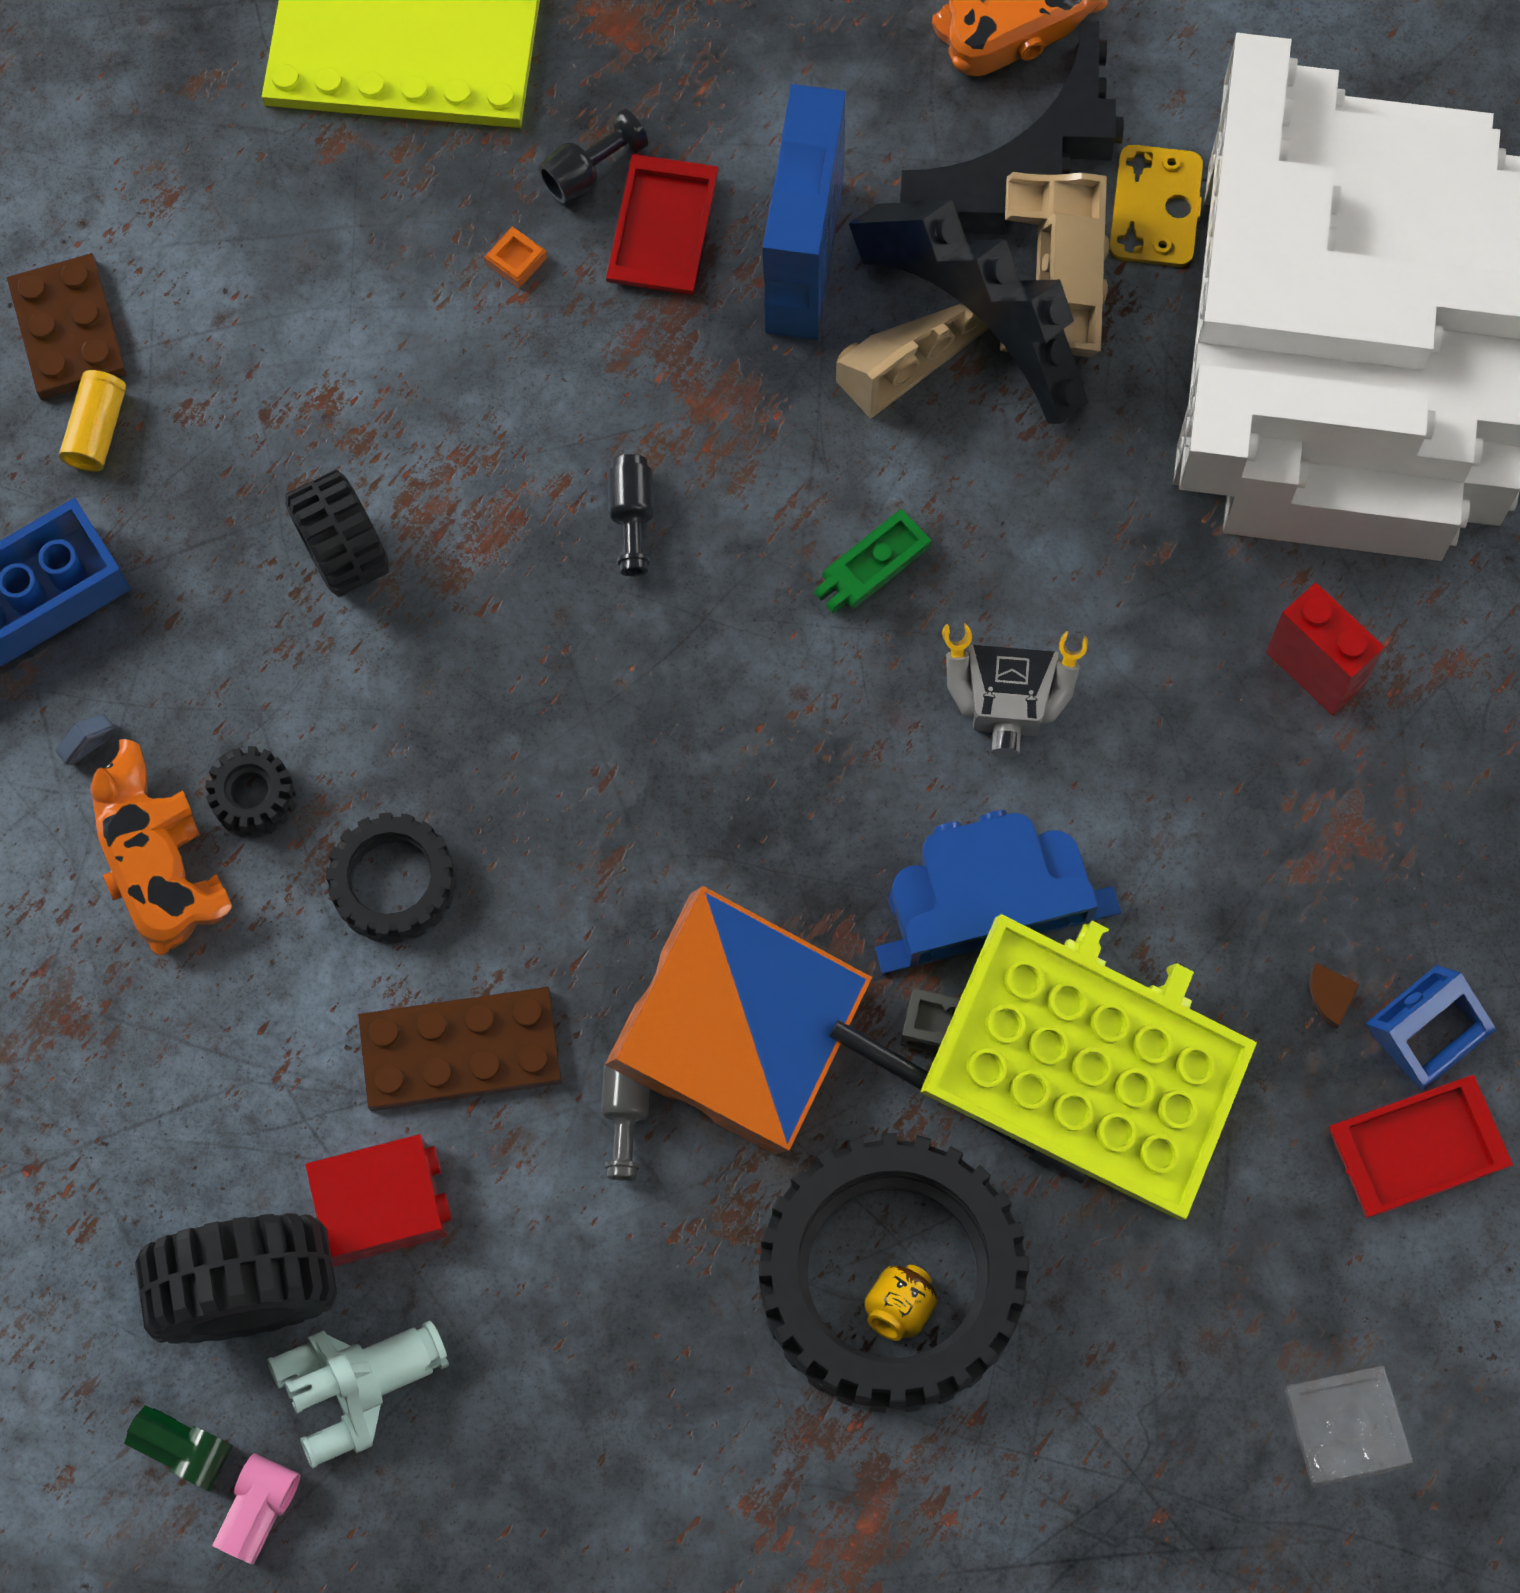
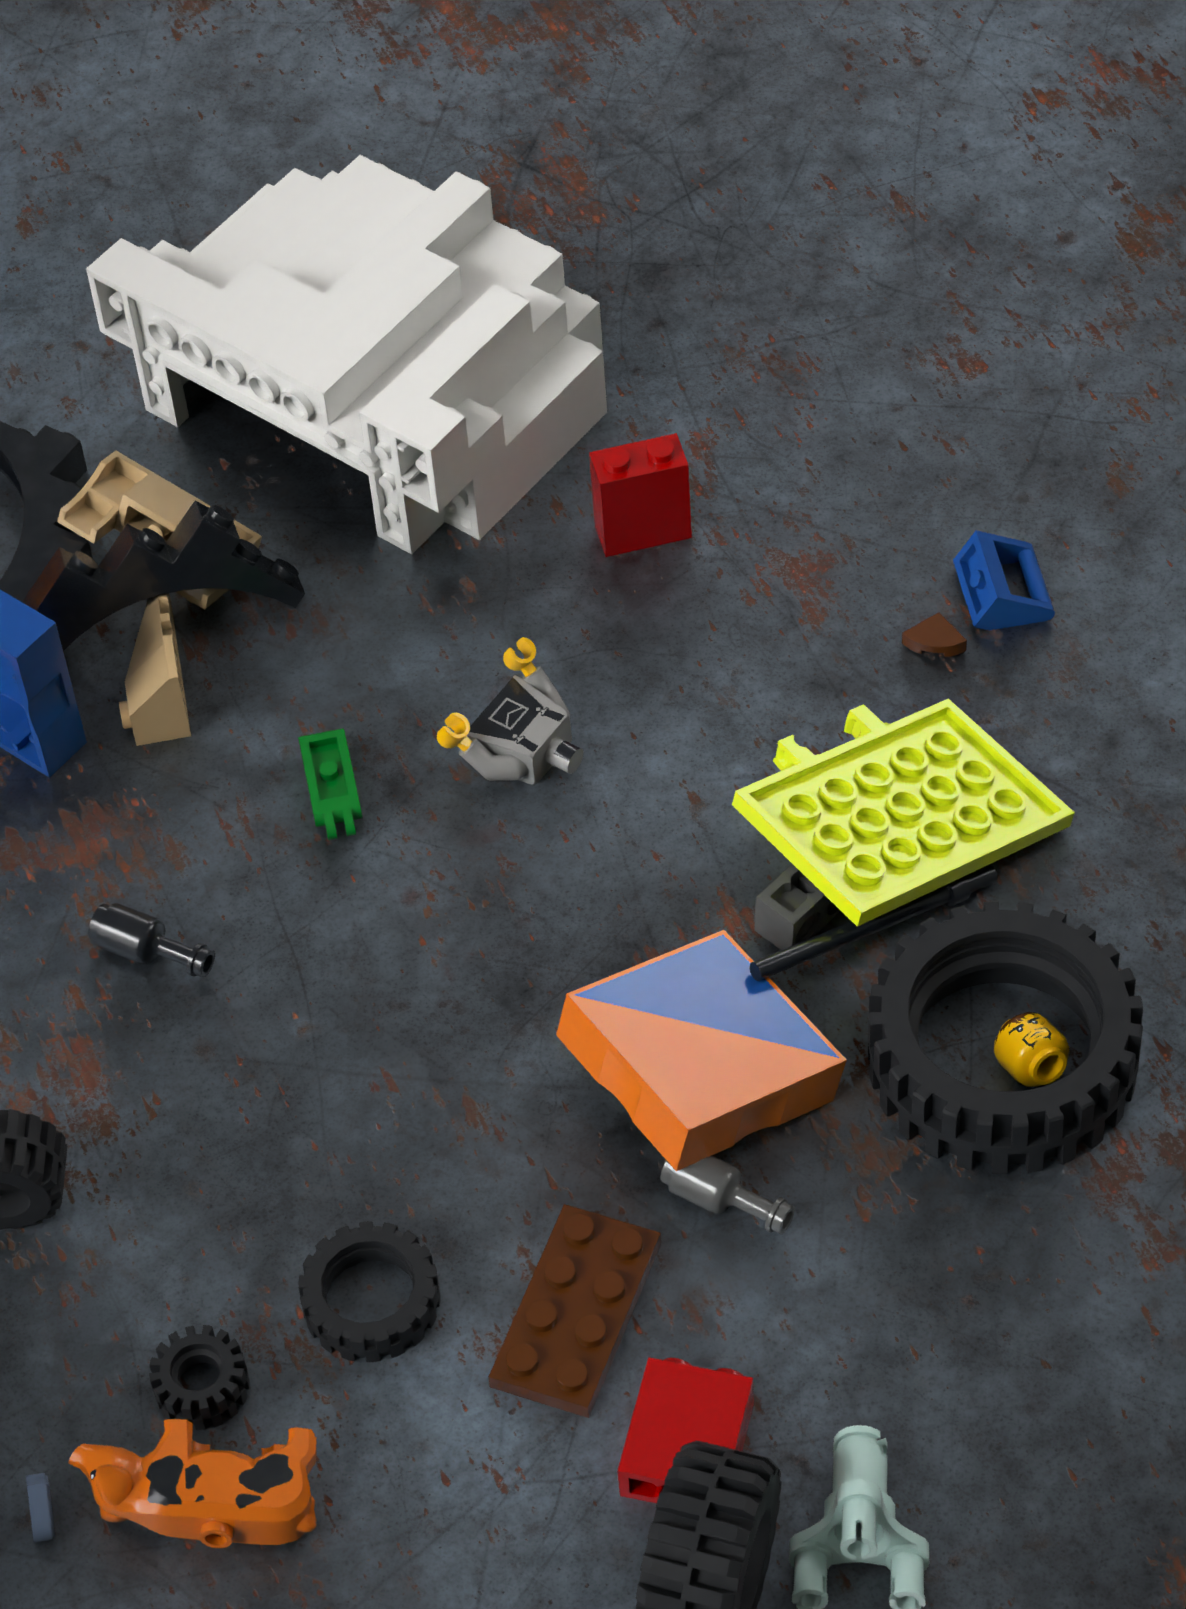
camera: 60 degrees left, 20 degrees down
blue brick [875,810,1121,975] -> none
yellow axle [1109,145,1203,267] -> none
red piece [1328,1074,1513,1219] -> none

